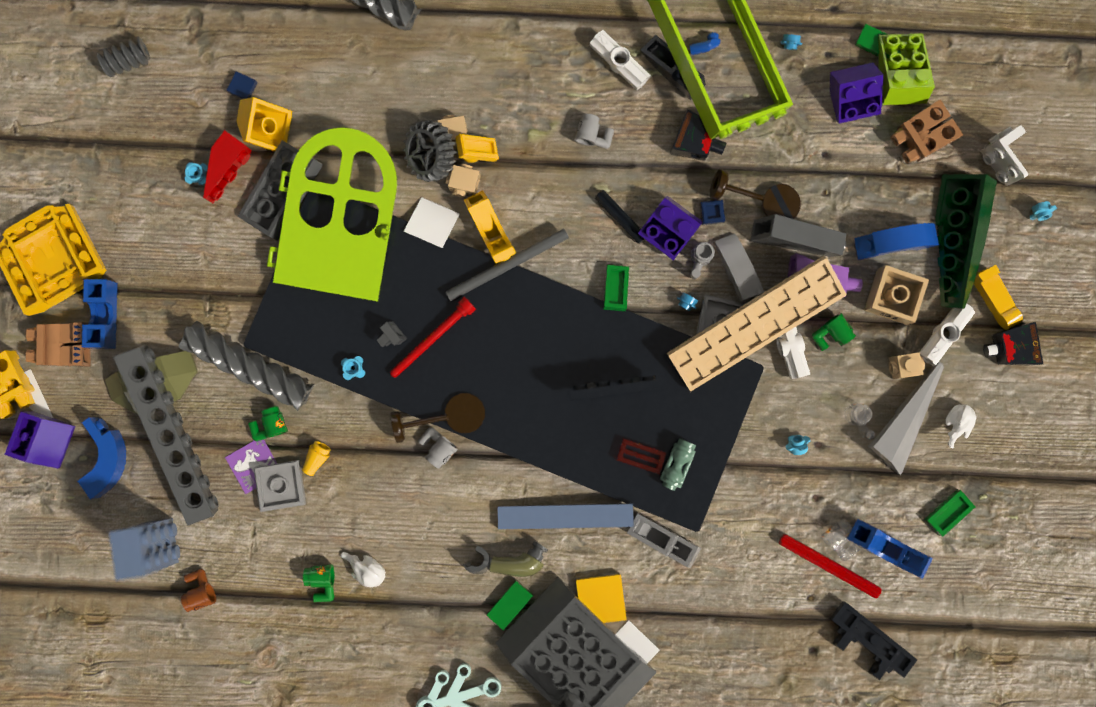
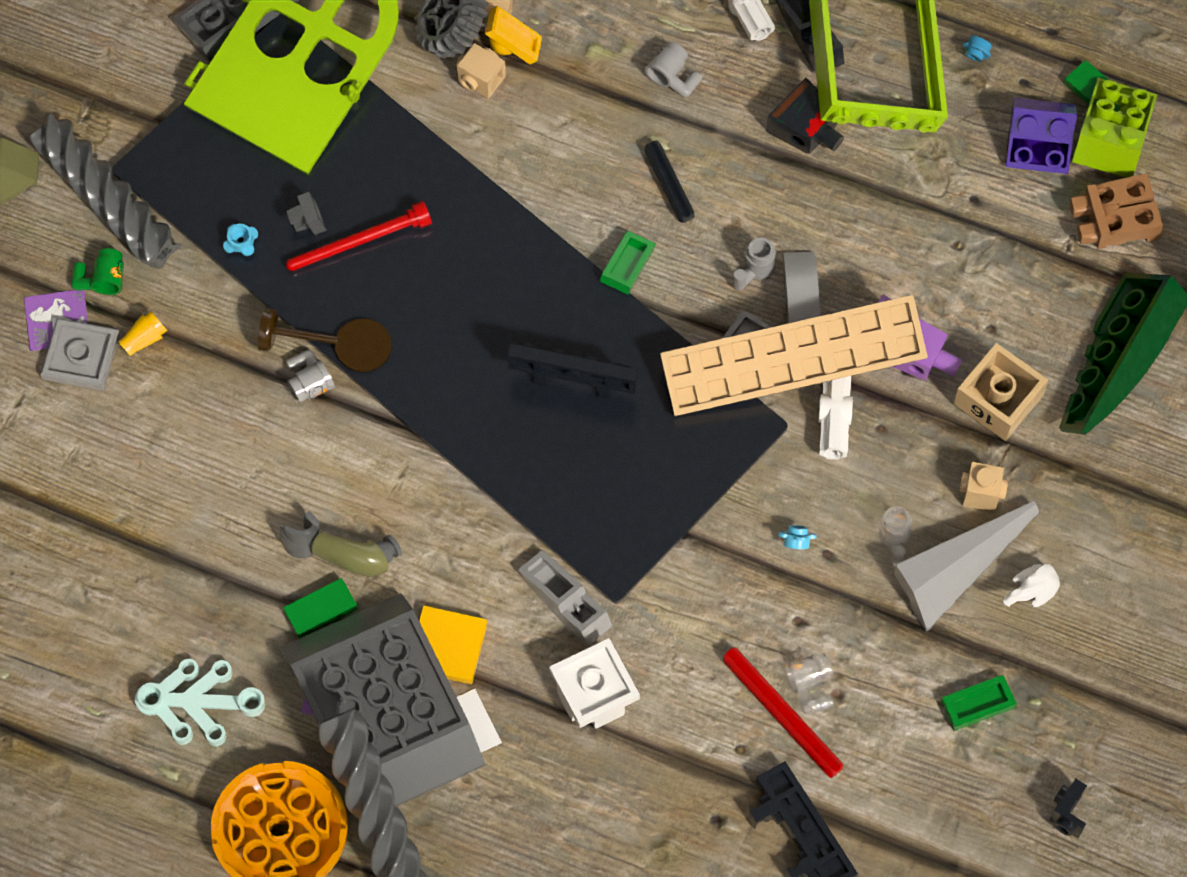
camera: 20 degrees right, 20 degrees down
green piece [303,564,335,602] -> none
white piece [341,552,386,588] -> none
white sticker [404,198,459,248] -> none
dark grey piece [445,229,569,301] -> none
yellow arch [463,190,516,263] -> none
sand blue tile [497,503,634,529] -> none
clear red tile [616,439,666,475] -> none
dark purple slope [638,195,702,261] -> none
sand green piece [660,438,696,491] -> none
dark azure plate [677,292,698,311] -> none
blue arm [690,32,720,55] -> none
dark blue tile [700,200,725,225] -> none
dark brown piece [709,169,801,219] -> none
dark grey slope [750,214,847,257] -> none
green piece [812,313,856,351] -> none
blue arch [847,519,933,579] -> none
blue arch [854,223,939,260] -> none
white piece [920,304,975,366] -> none
yellow leg [974,265,1023,330] -> none
black torso [983,322,1043,366] -> none
none -> white panel [549,638,640,729]
none -> black bracket [1050,778,1087,838]

